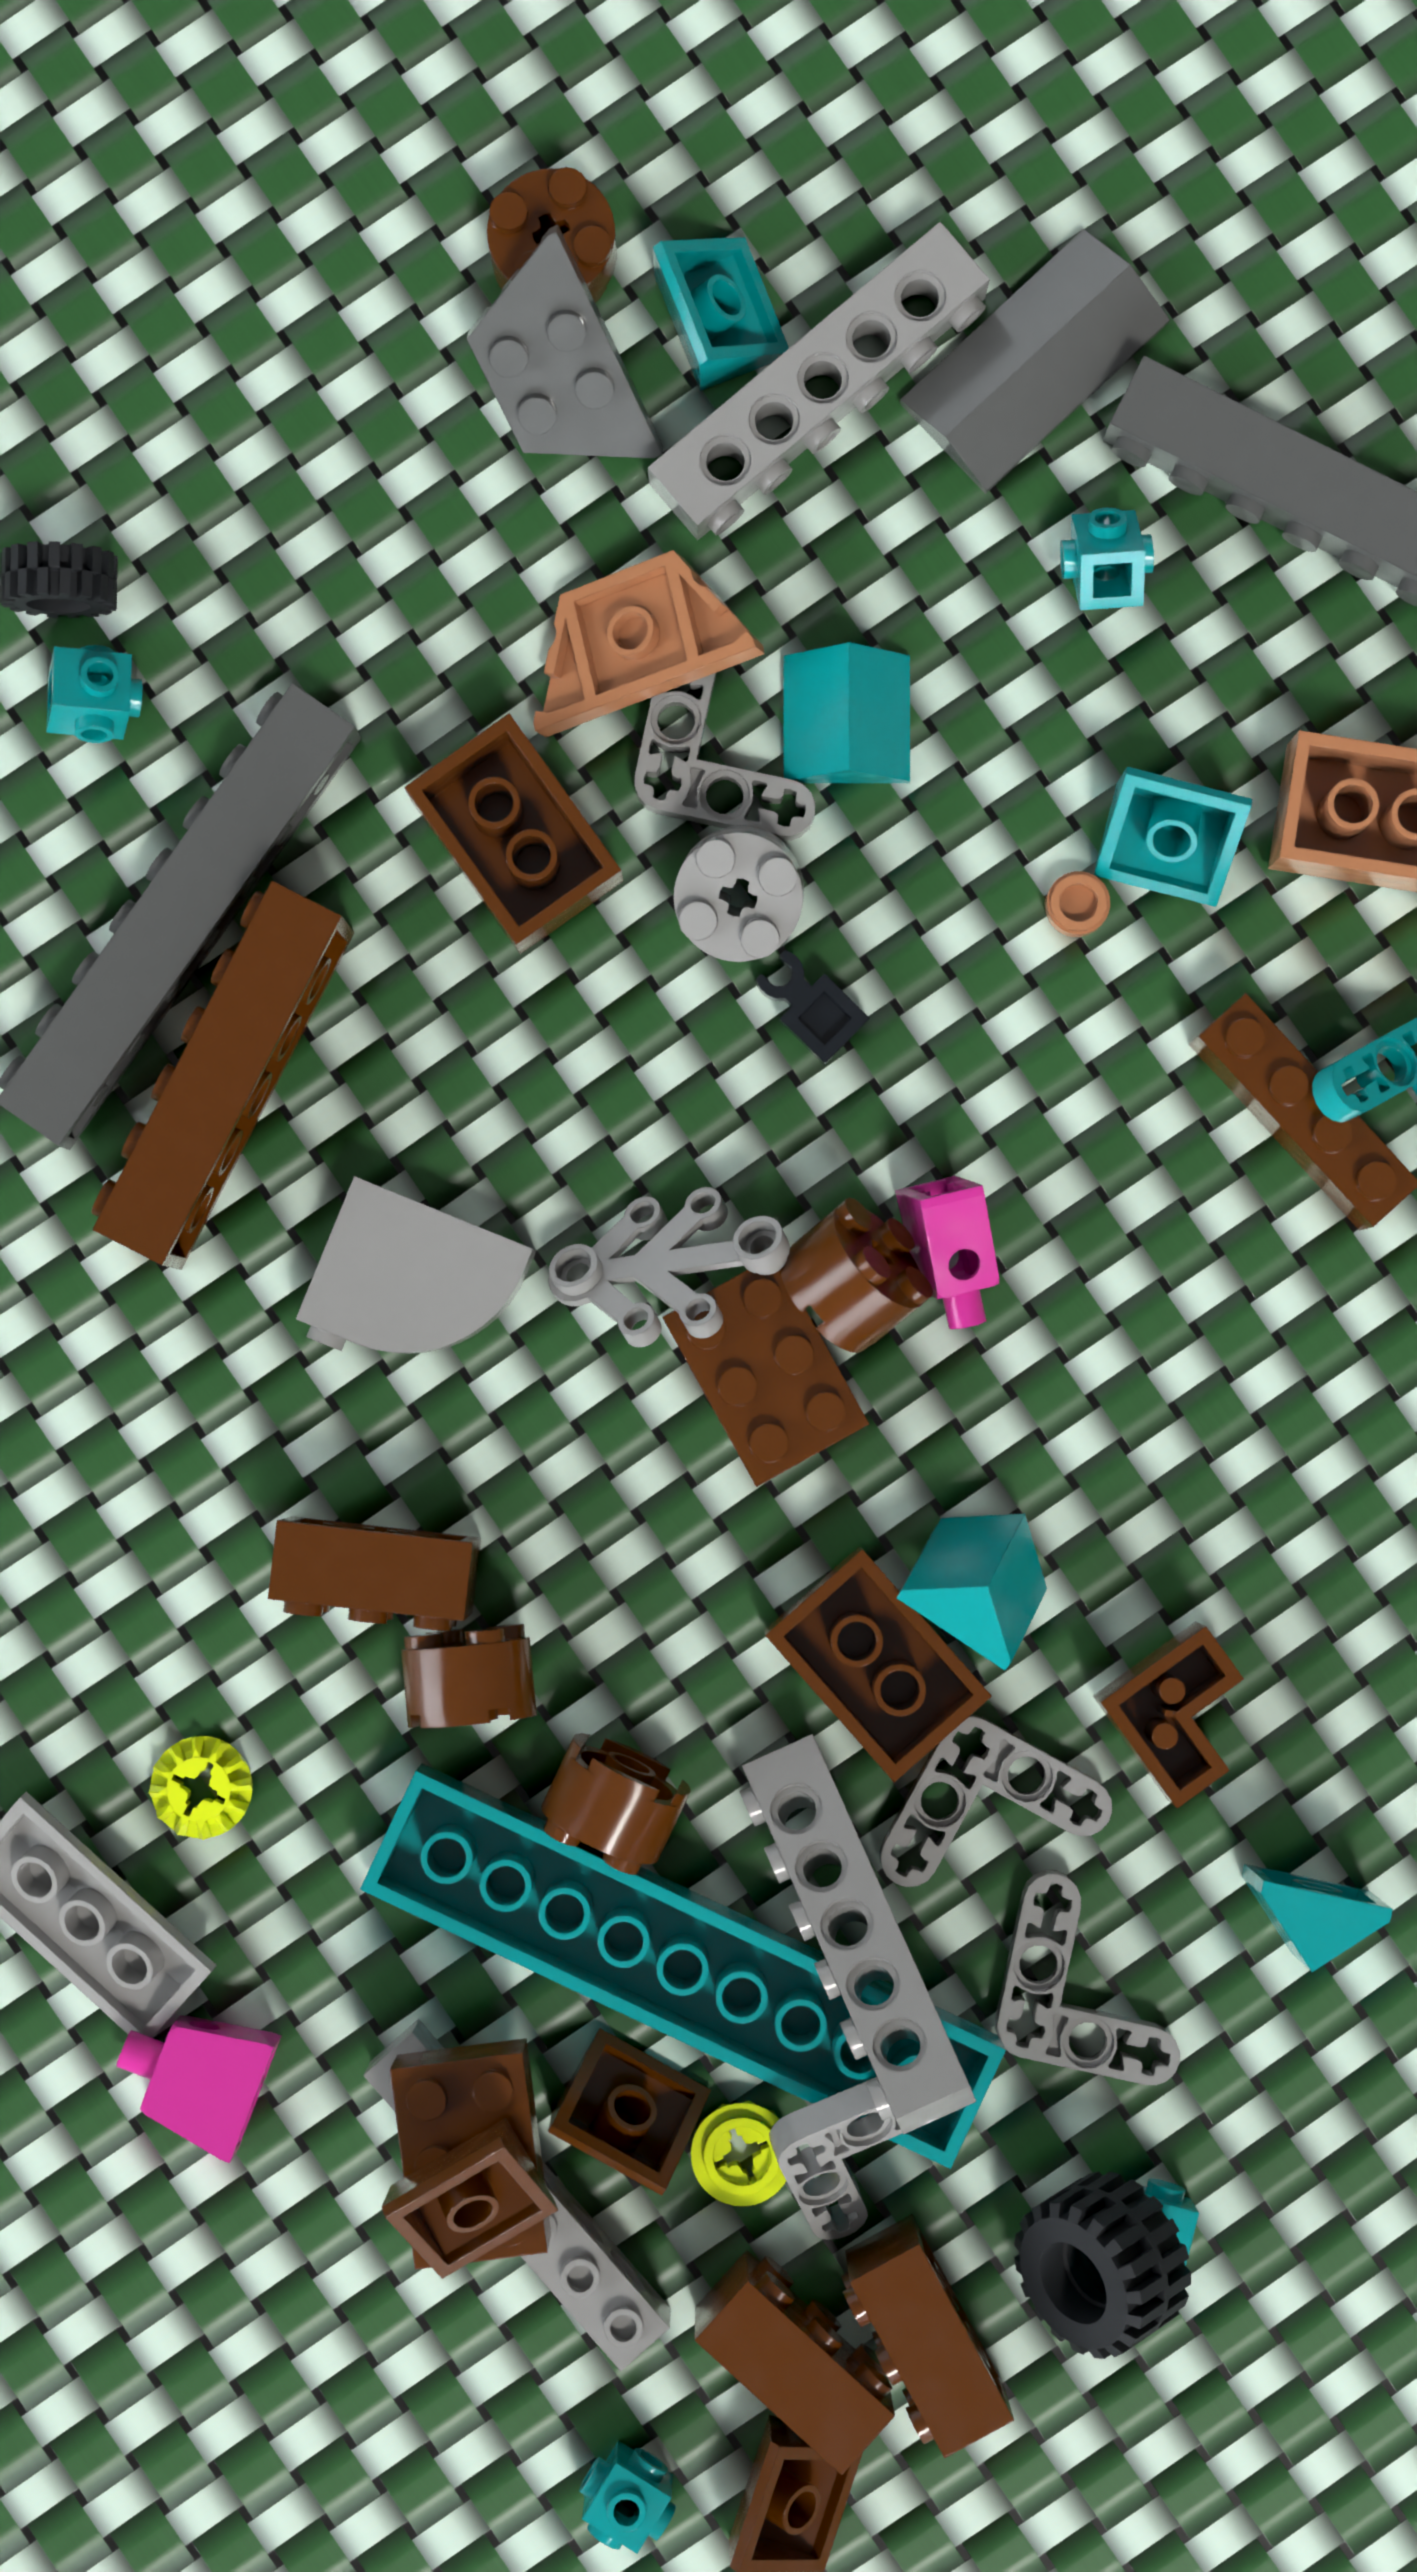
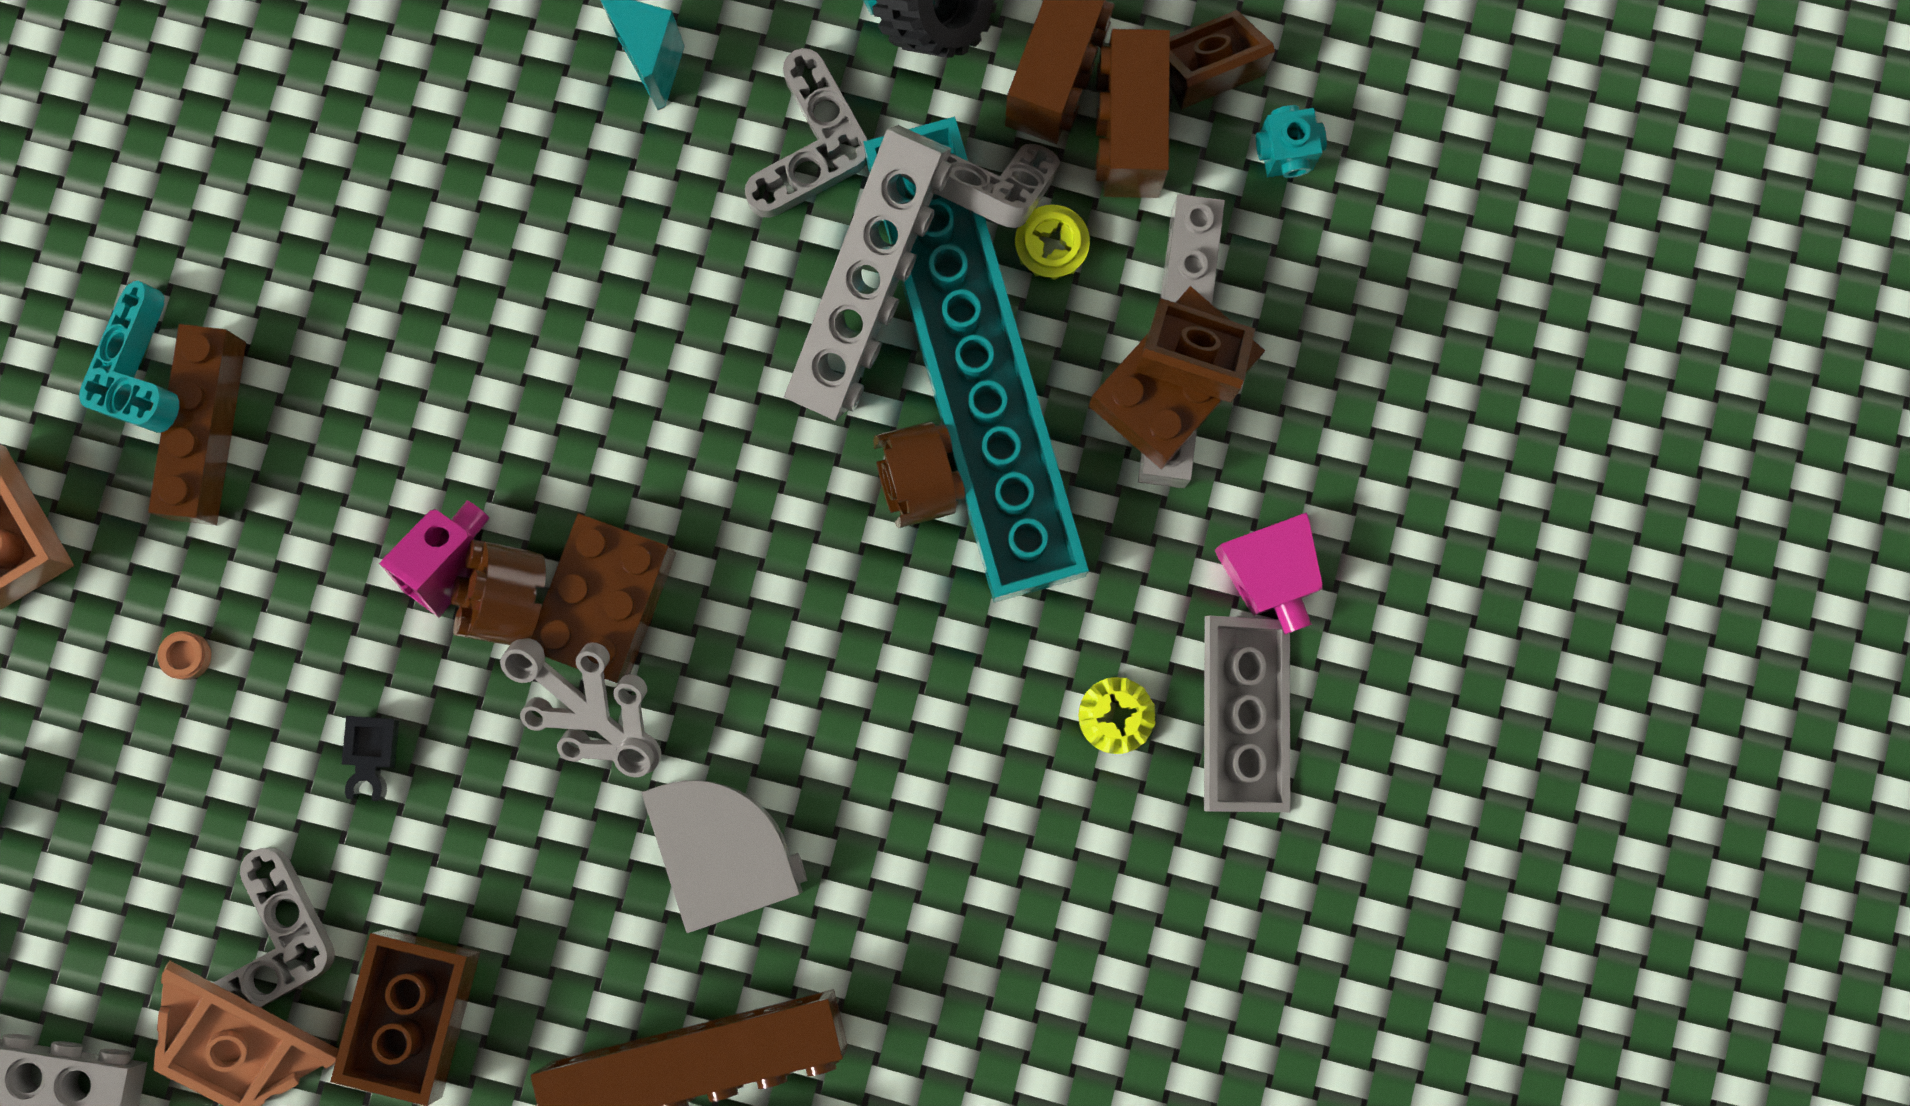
camera: 135 degrees left, 5 degrees down
reddish brown brick [268,1516,481,1631] -> none
reddish brown brick [401,1624,537,1728] -> none
reddish brown slope [548,2028,711,2195] -> none
light grey brick [674,825,804,962] -> none
reddish brown brick [764,1546,992,1783] -> none
teal slope [783,642,910,783] -> none
light grey beam [879,1714,1112,1887] -> none
teal slope [896,1514,1047,1671] -> none
reddish brown brick [1093,1621,1244,1808] -> none
teal slope [1094,767,1252,907] -> none

